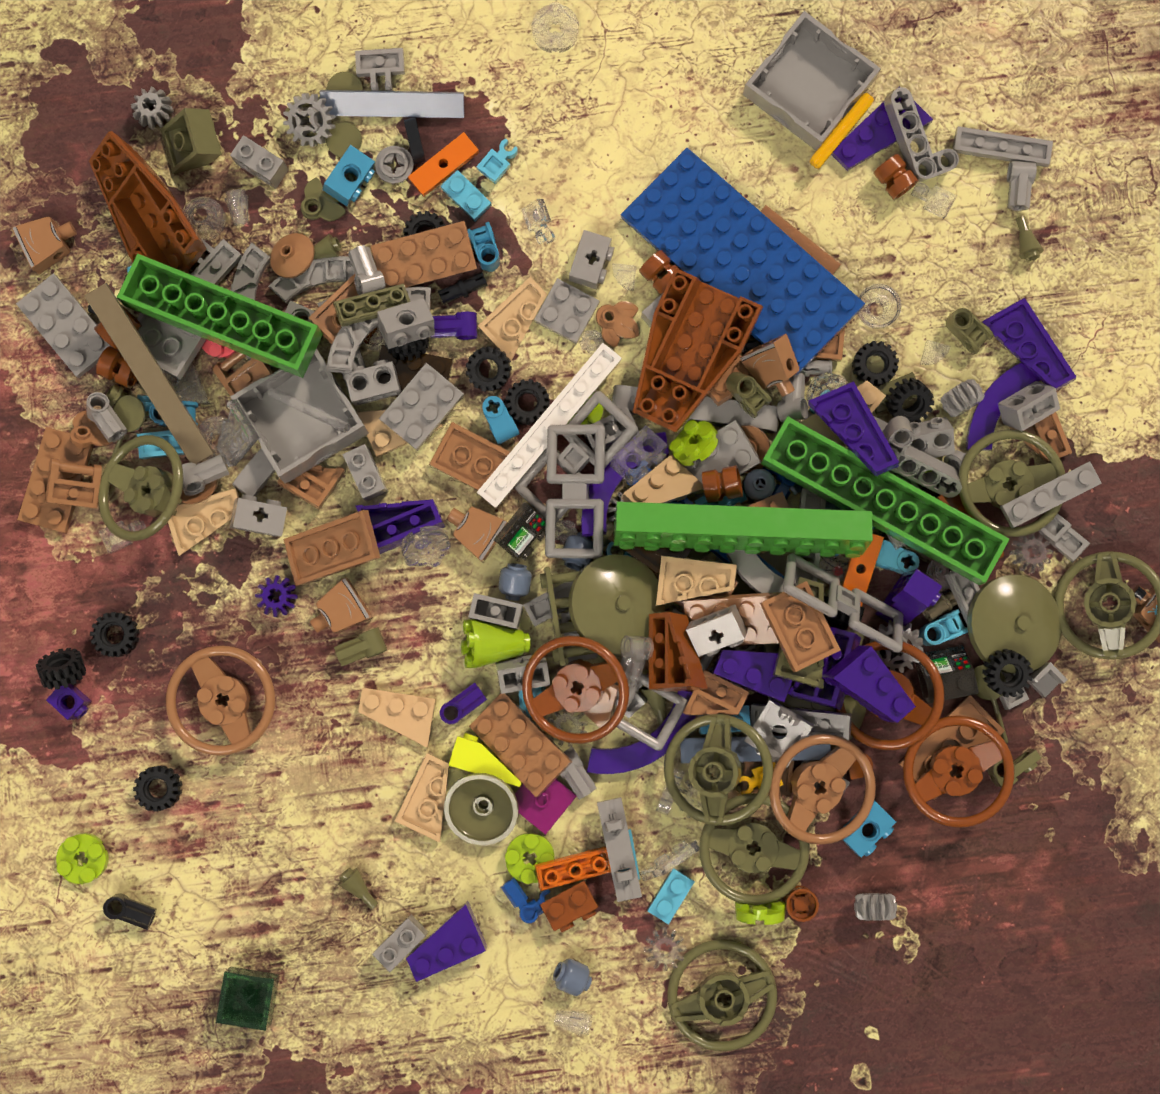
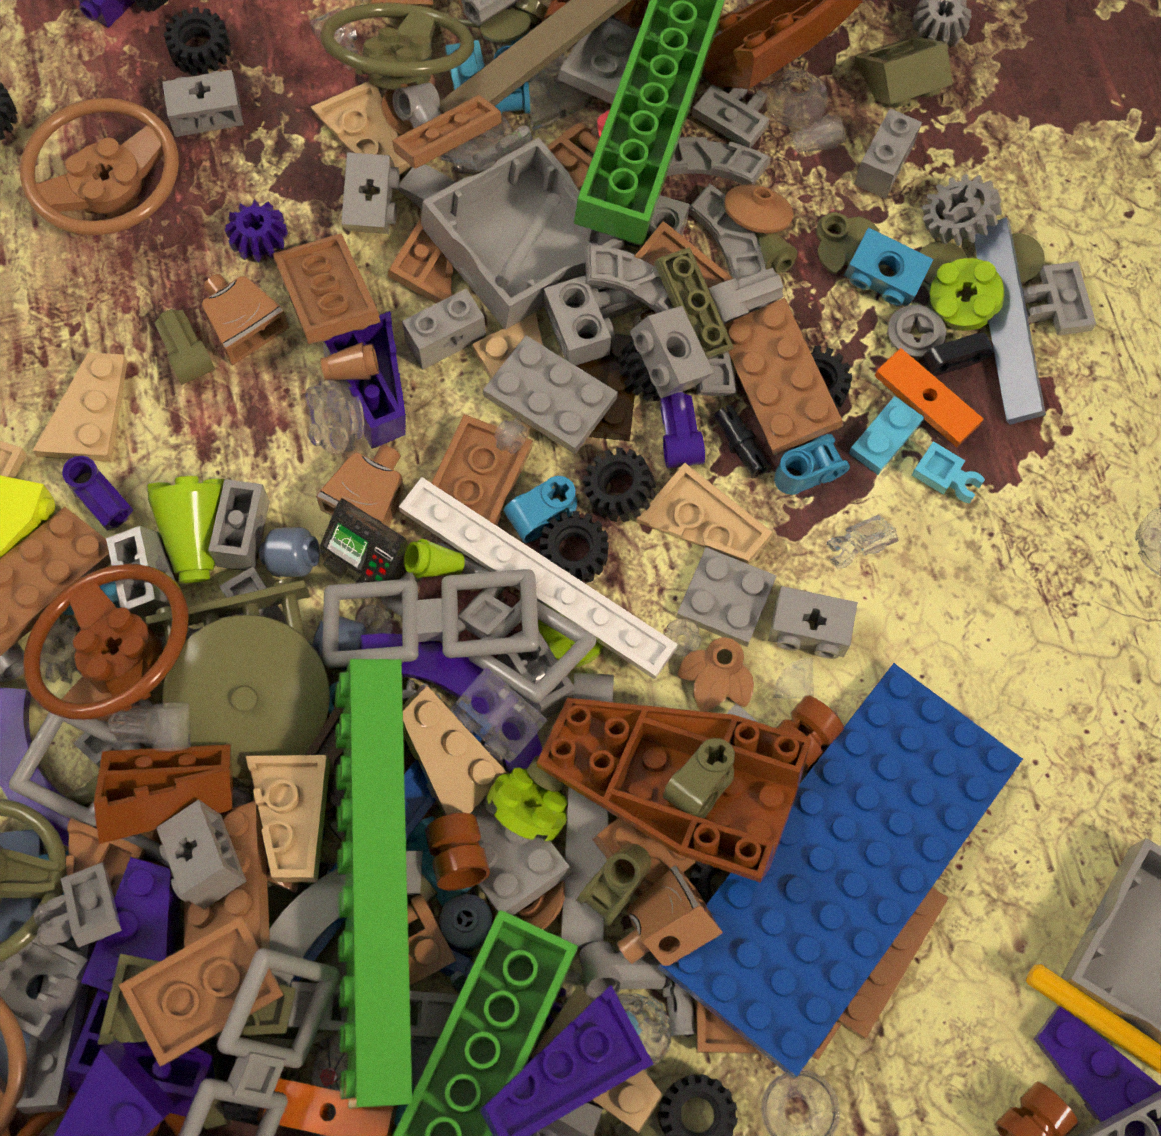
camera: 80 degrees right, 15 degrees down
none -> light grey hinge [34,862,121,948]
none -> light grey brick [162,70,244,137]
none -> medium nougat cone [321,342,379,381]
none -> medium nougat plate [392,95,502,169]
none -> lime cone [404,539,465,578]
none -> clear plate [494,418,528,454]
none -> olive tile [527,756,565,792]
none -> olive piece [663,738,735,819]
none -> lime plate [930,258,1004,331]

